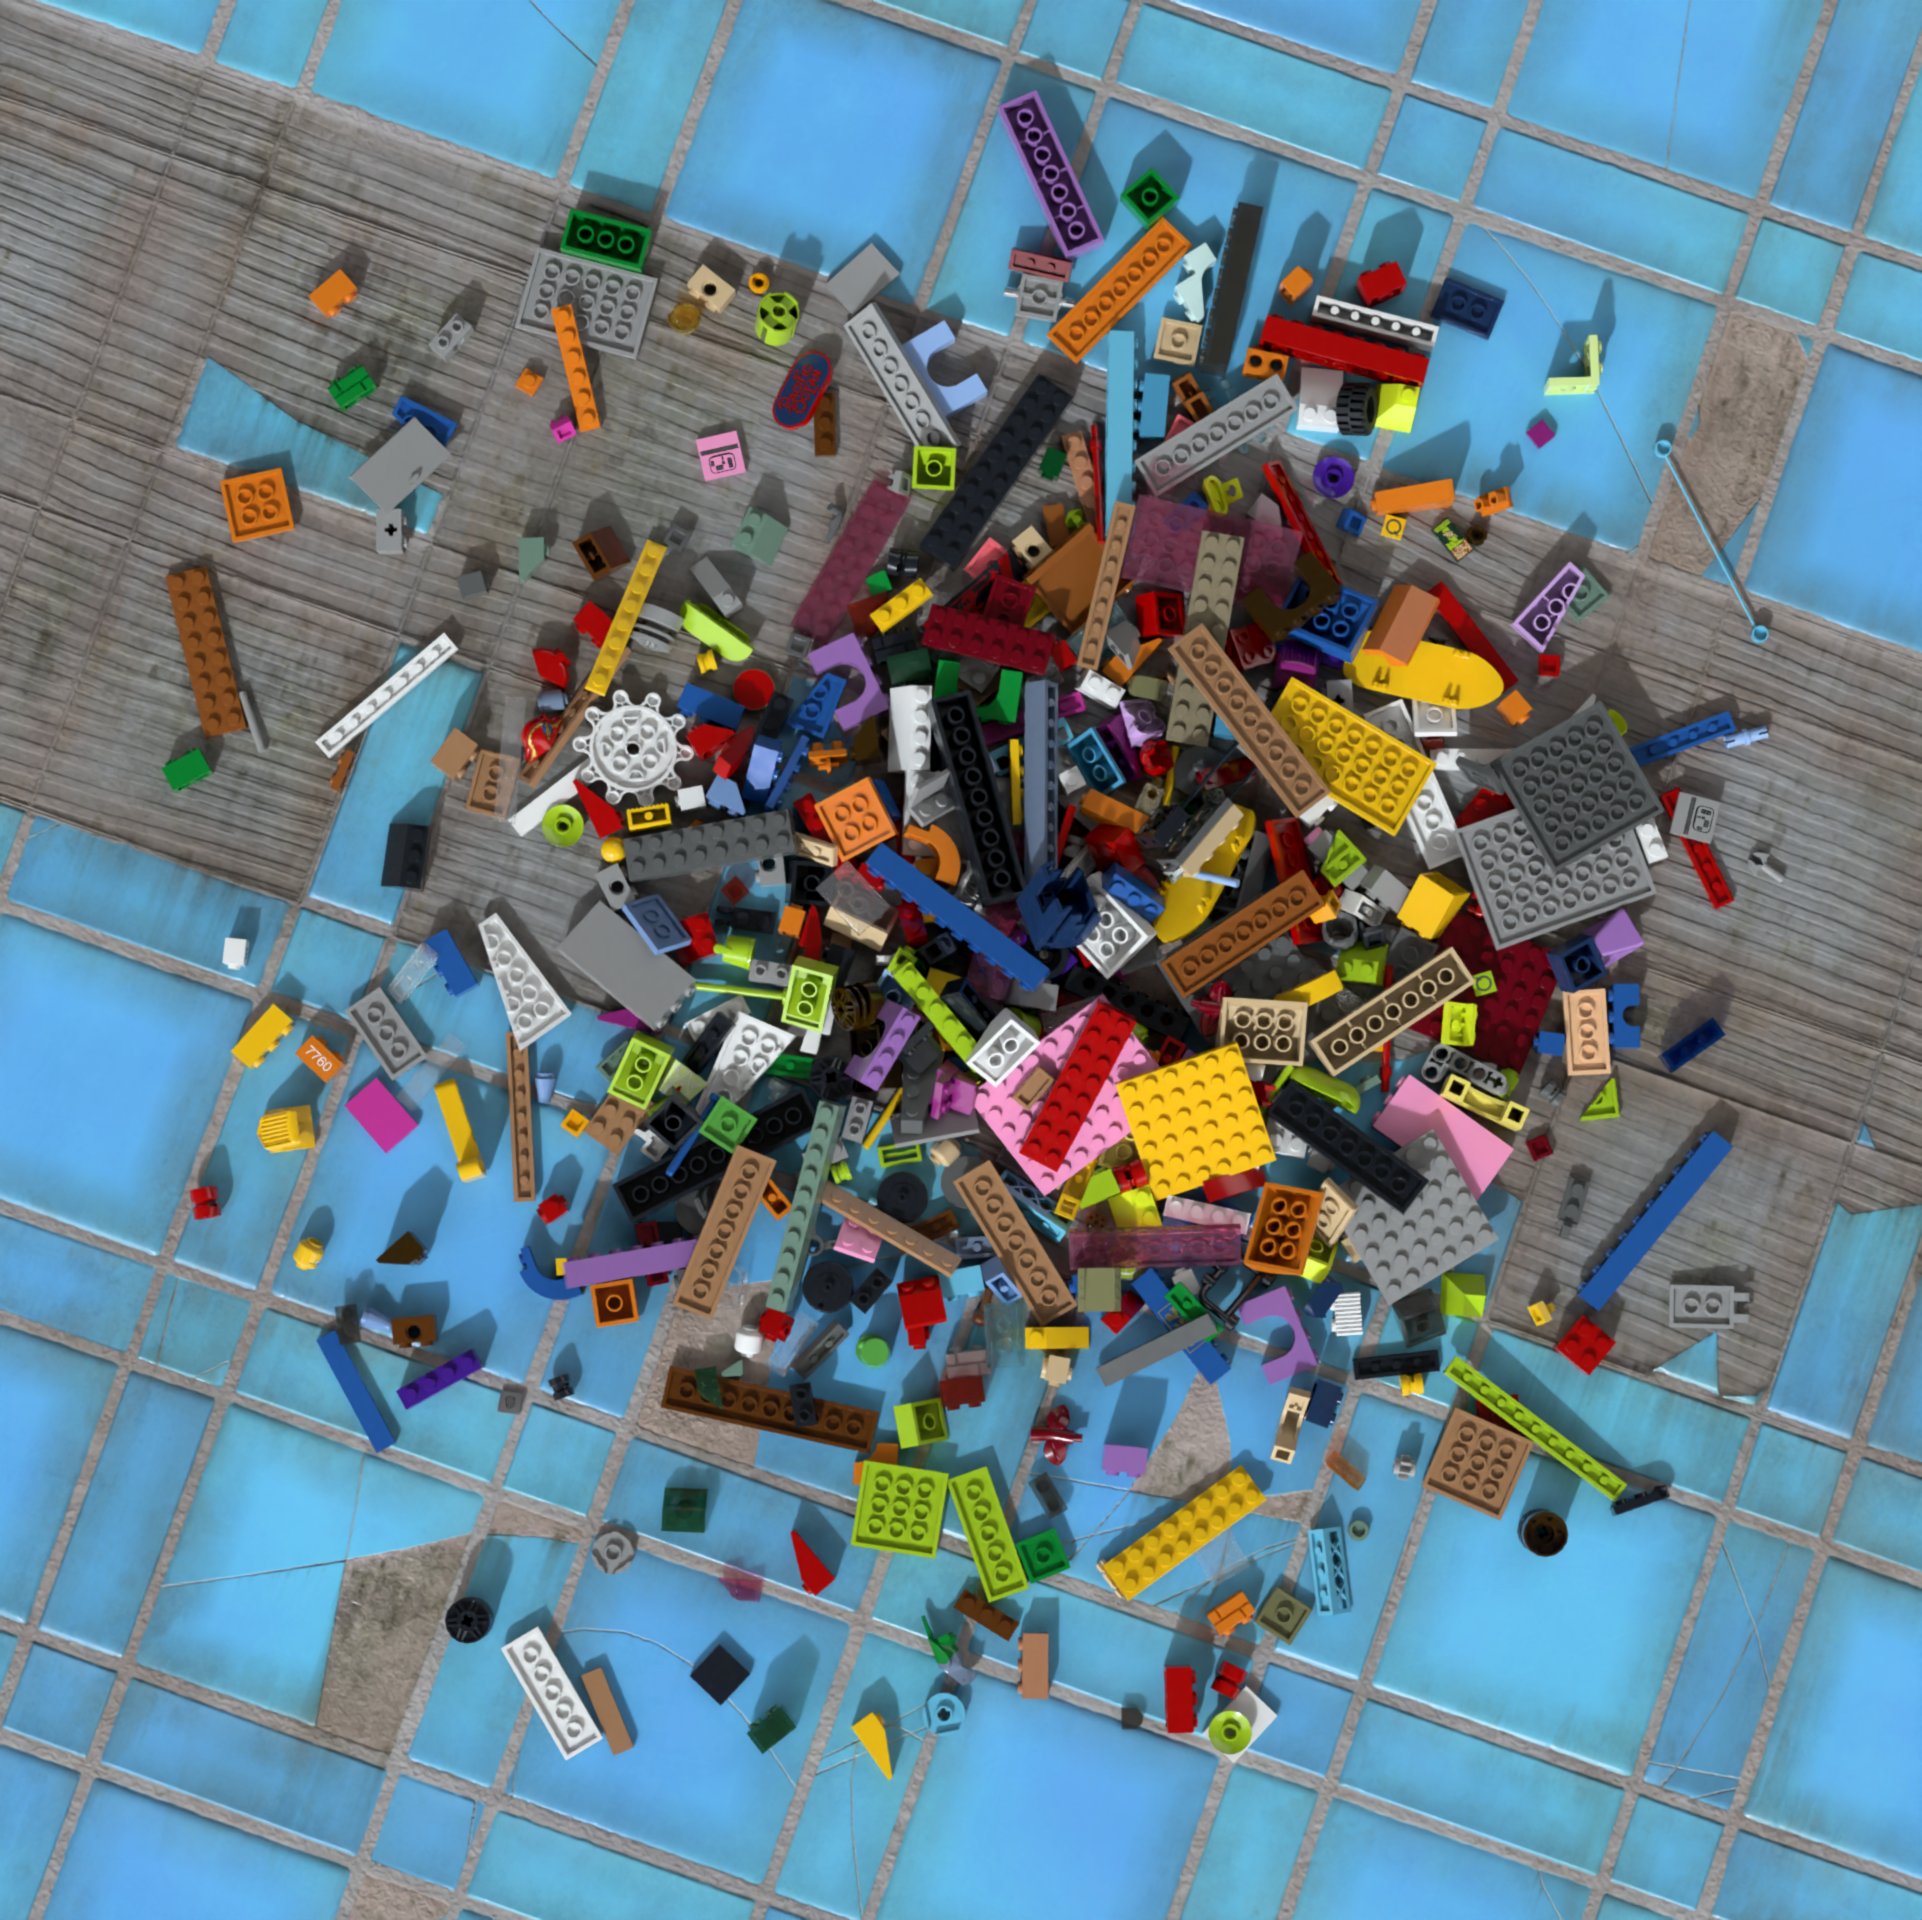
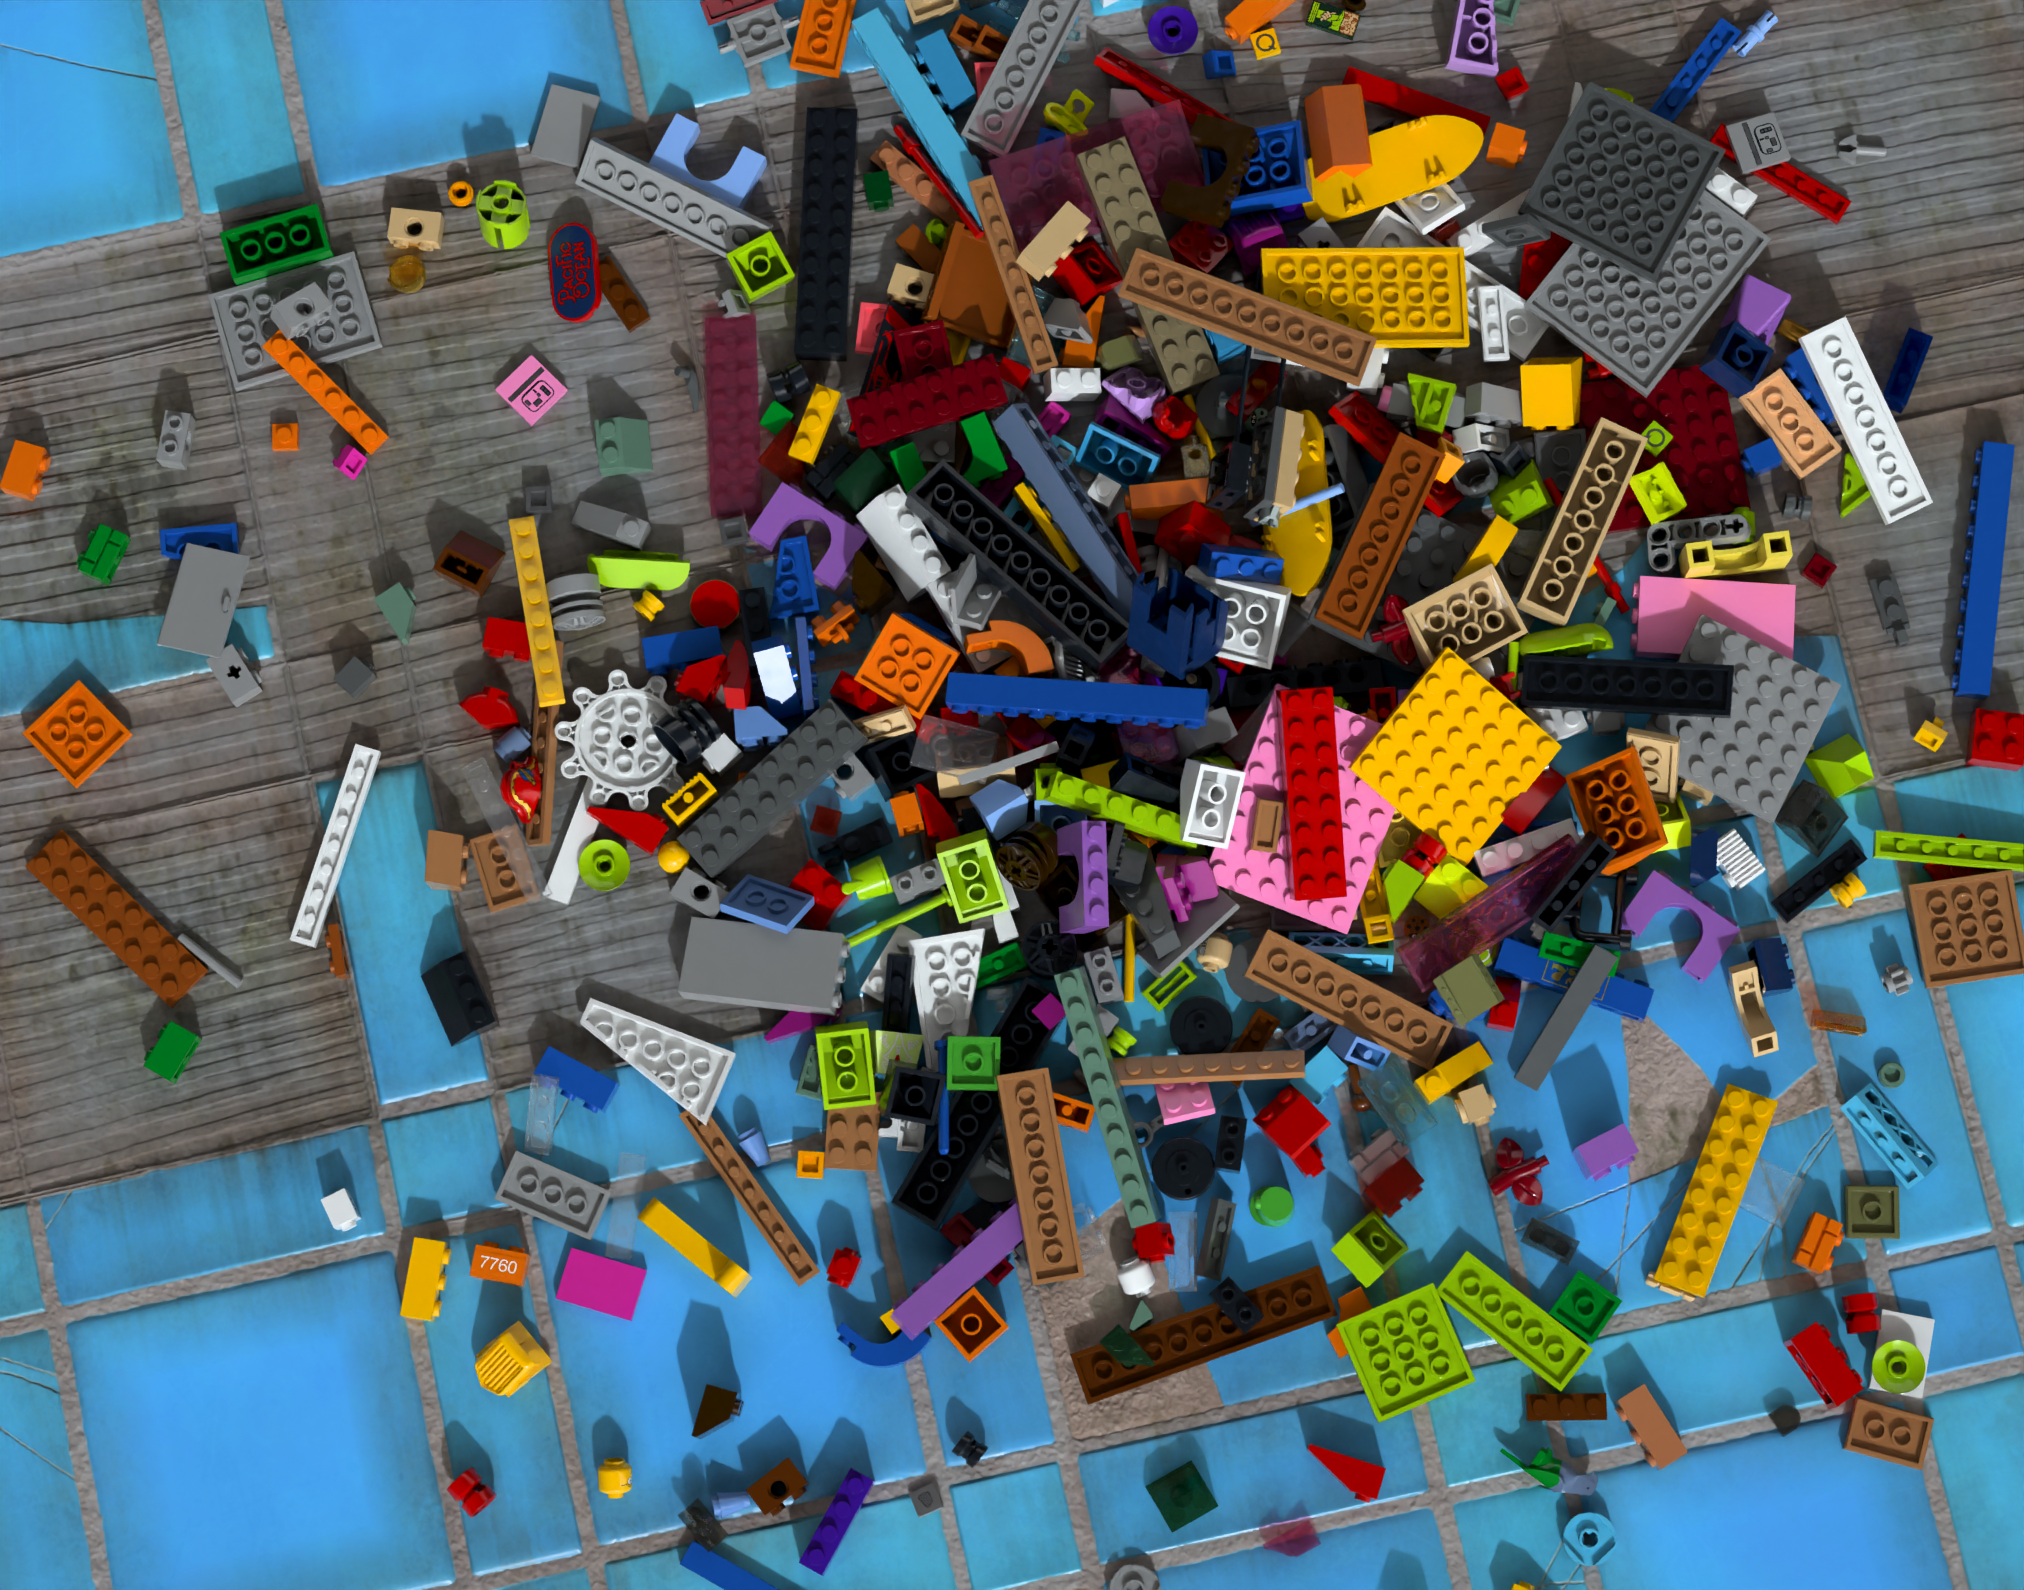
camera: 25 degrees left, 5 degrees down
none -> light grey brick [270,282,333,340]
none -> black wheel [652,696,721,766]
none -> light grey tile [957,741,1060,786]
none -> light blue slope [969,779,1028,841]
none -> tan brick [1016,201,1091,282]
none -> magenta tile [1031,993,1066,1031]
none -> white tile [1477,284,1510,362]
none -> black brick [1524,830,1617,934]
none -> pearl gold piece [1777,318,1812,347]
none -> white plate [1798,316,1933,525]
none -> medium nougat tile [1843,1397,1934,1470]

